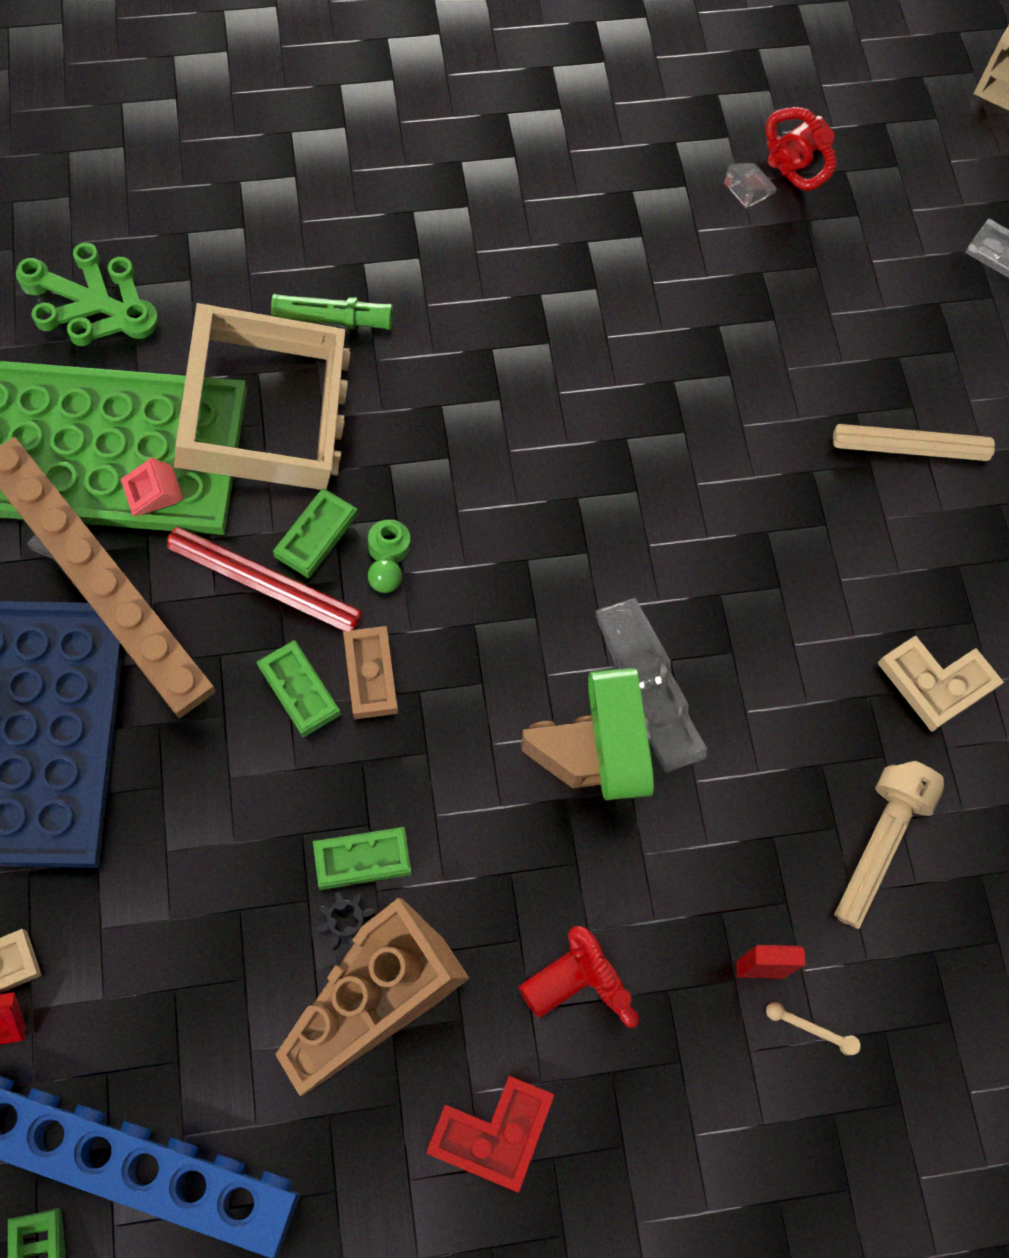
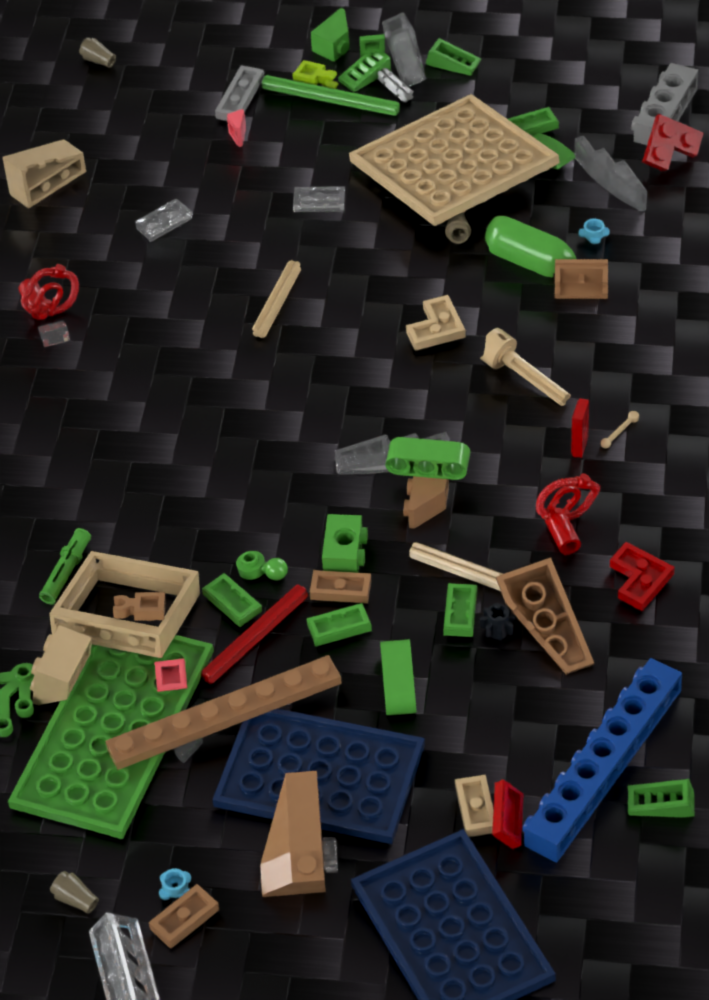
camera: 65 degrees left, 20 degrees down
none -> tan slope [30,625,92,705]
none -> medium nougat plate [113,592,166,621]
none -> bright green brick [322,514,368,573]
none -> bright green beam [380,639,416,716]
none -> tan axle [409,542,503,591]

